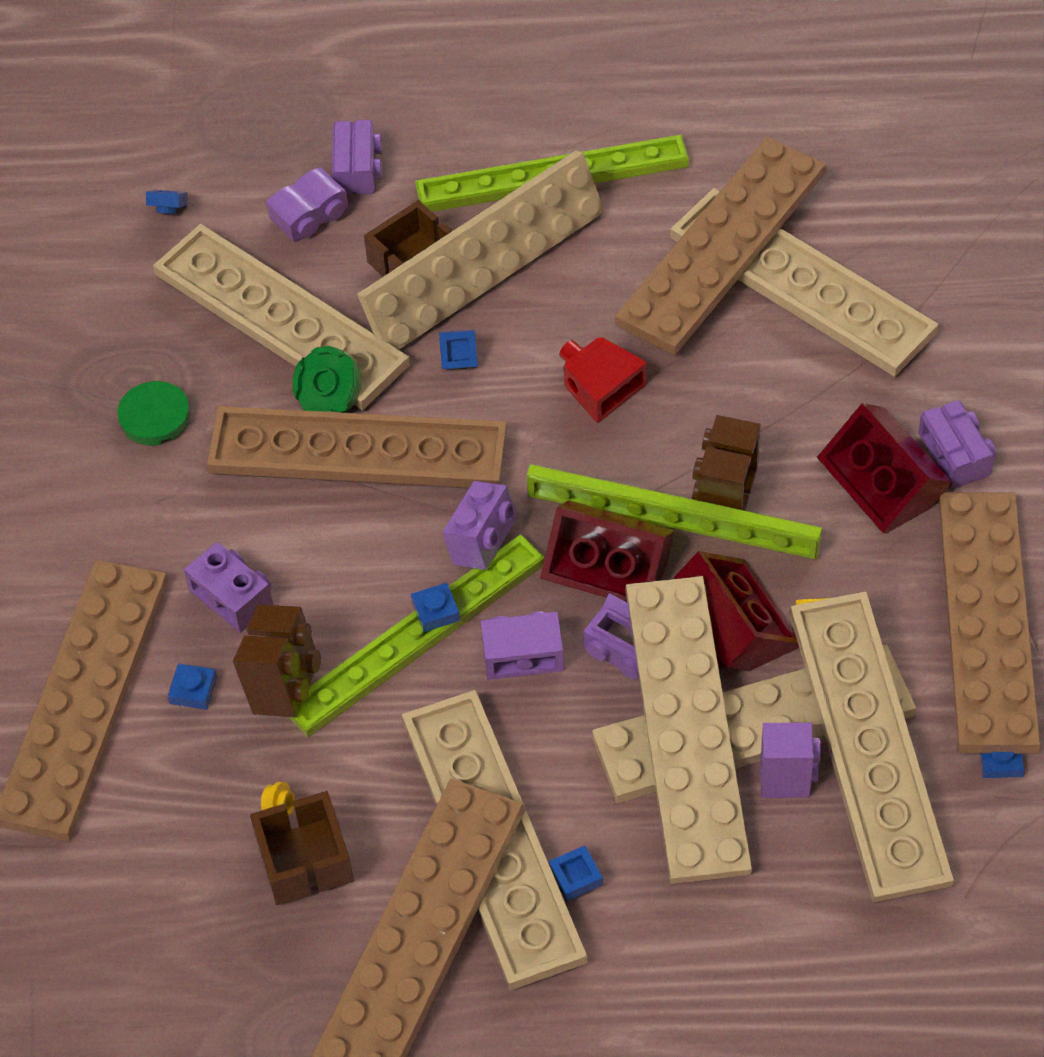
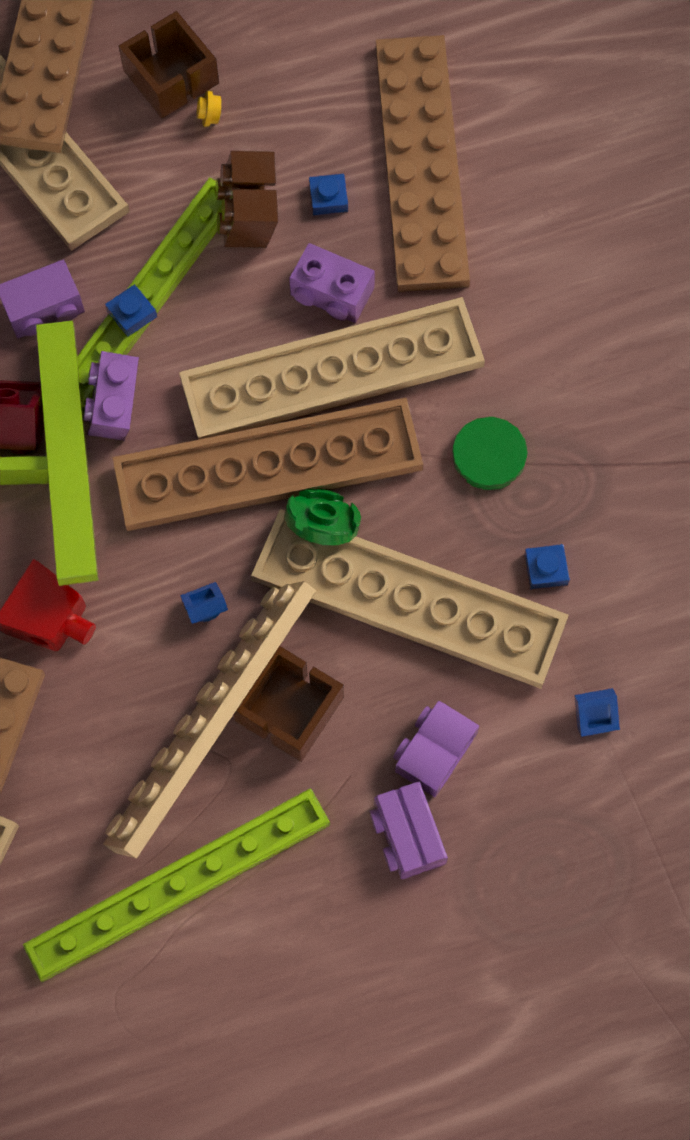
camera: 160 degrees right, 15 degrees up
none -> lime tile [36,320,98,586]
none -> tan plate [179,297,485,440]
none -> blue plate [524,544,570,590]

